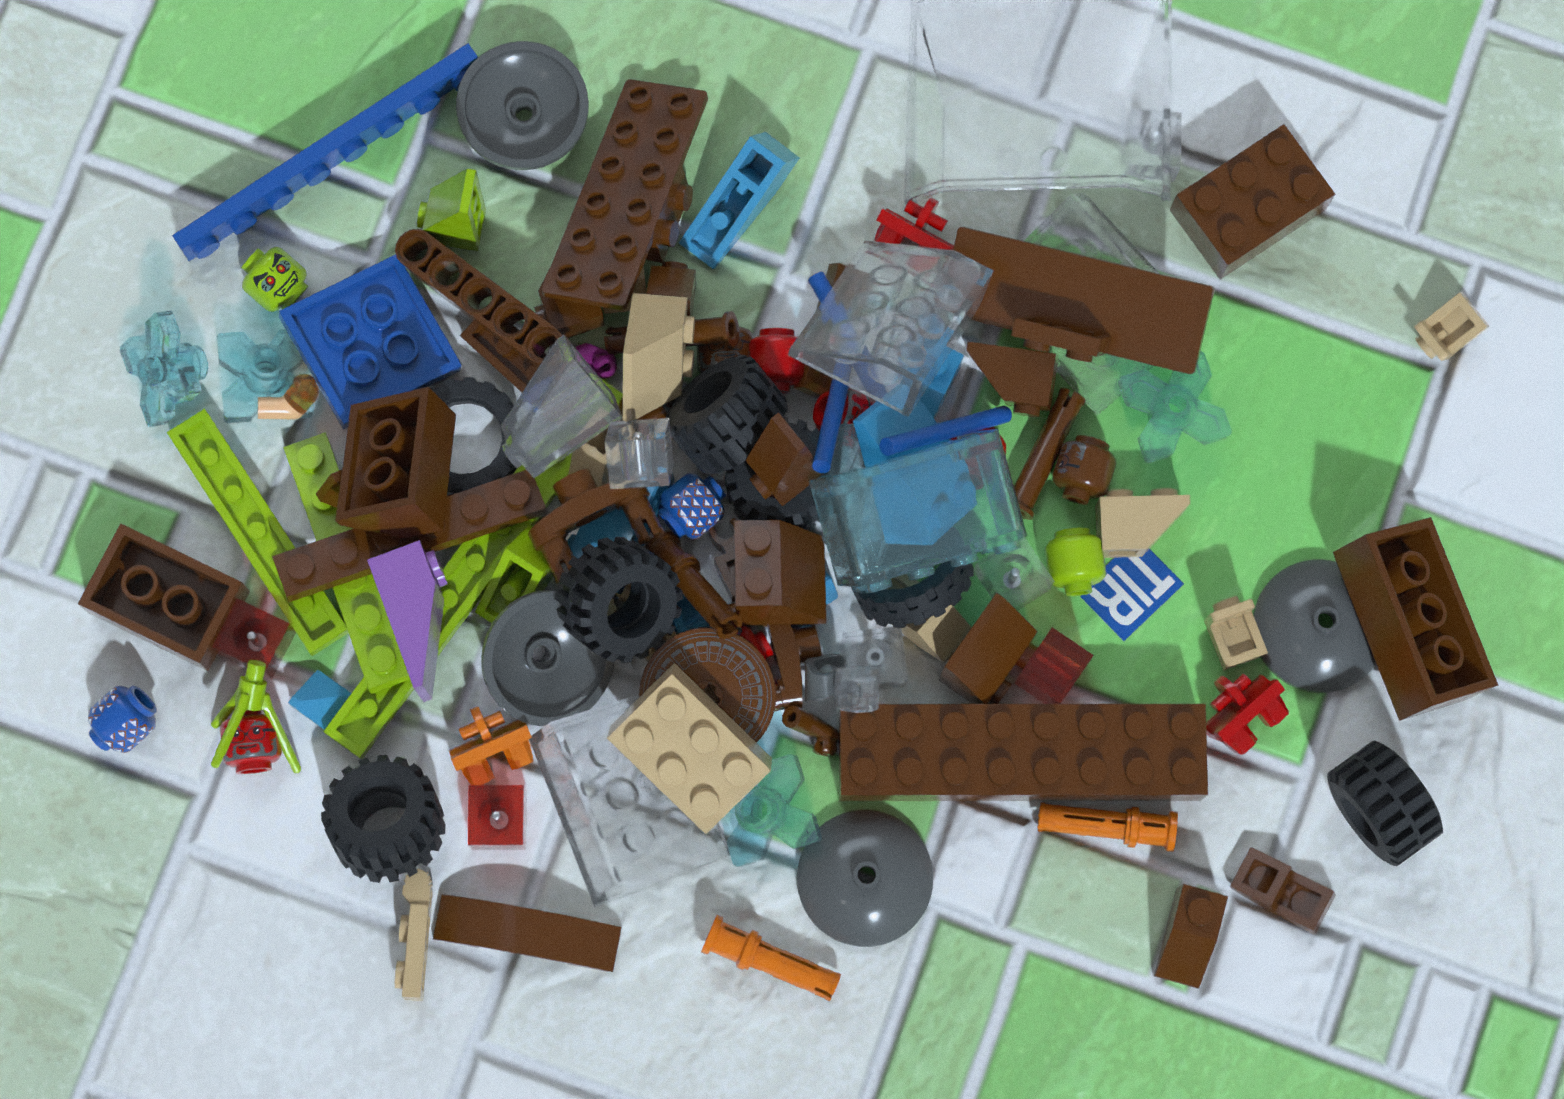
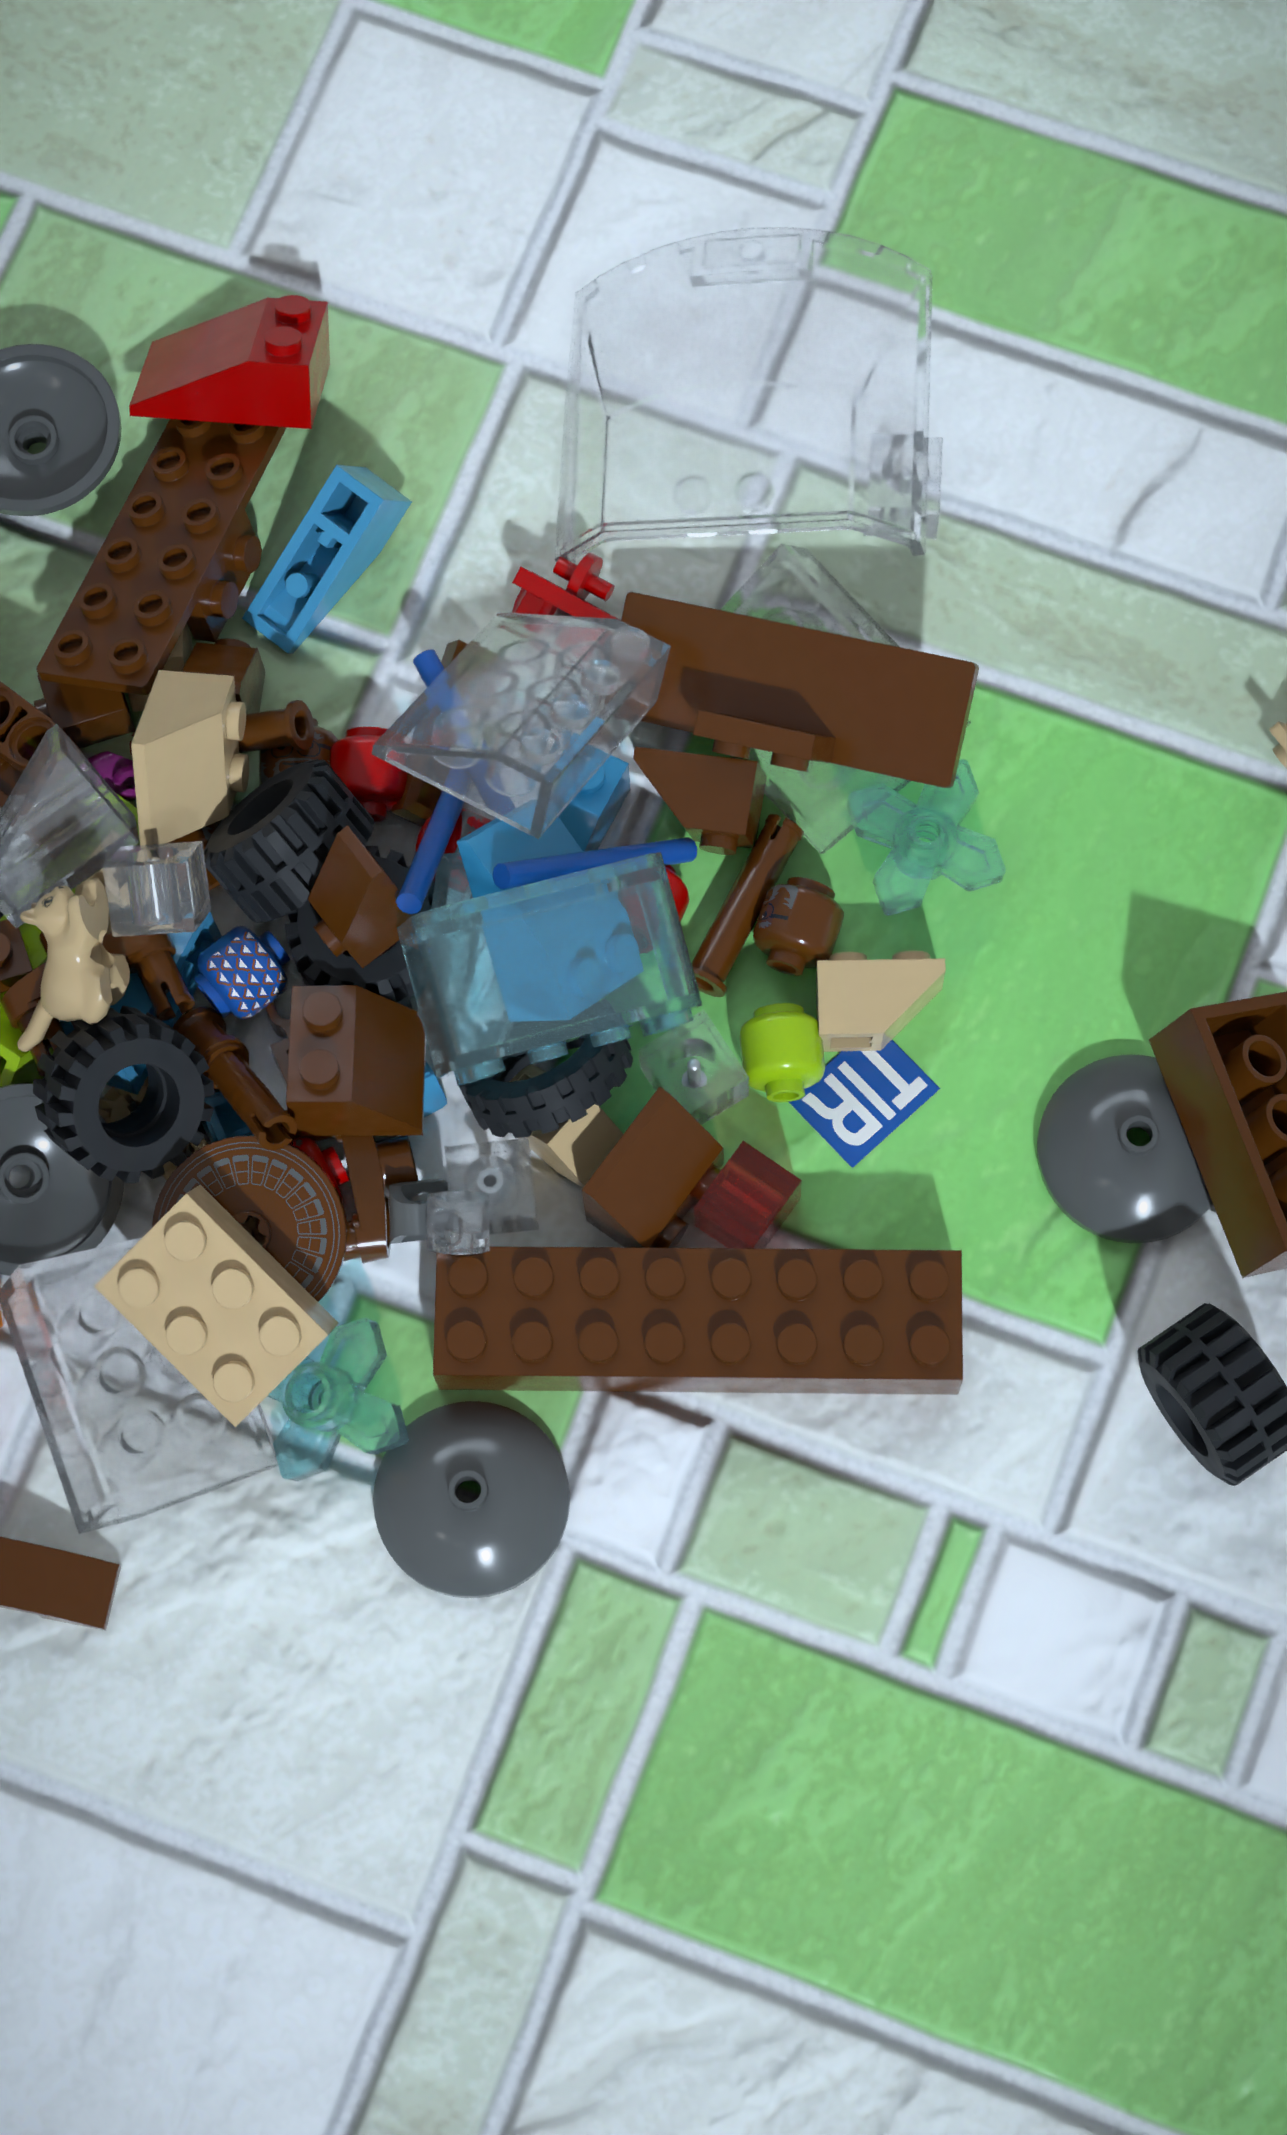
camera: 10 degrees right, 5 degrees down
orange pin [701,914,841,1001] -> none
reddish brown arm [782,706,839,756] -> none
orange pin [1037,802,1178,852] -> none
reddish brown slope [1154,884,1228,989] -> none
reddish brown brick [1170,124,1336,280] -> none
tan bracket [1204,596,1268,671] -> none
red hips [1206,674,1289,755] -> none
reddish brown slope [1230,847,1336,935] -> none
none -> tan animal [17,878,130,1052]
none -> red slope [129,295,330,429]

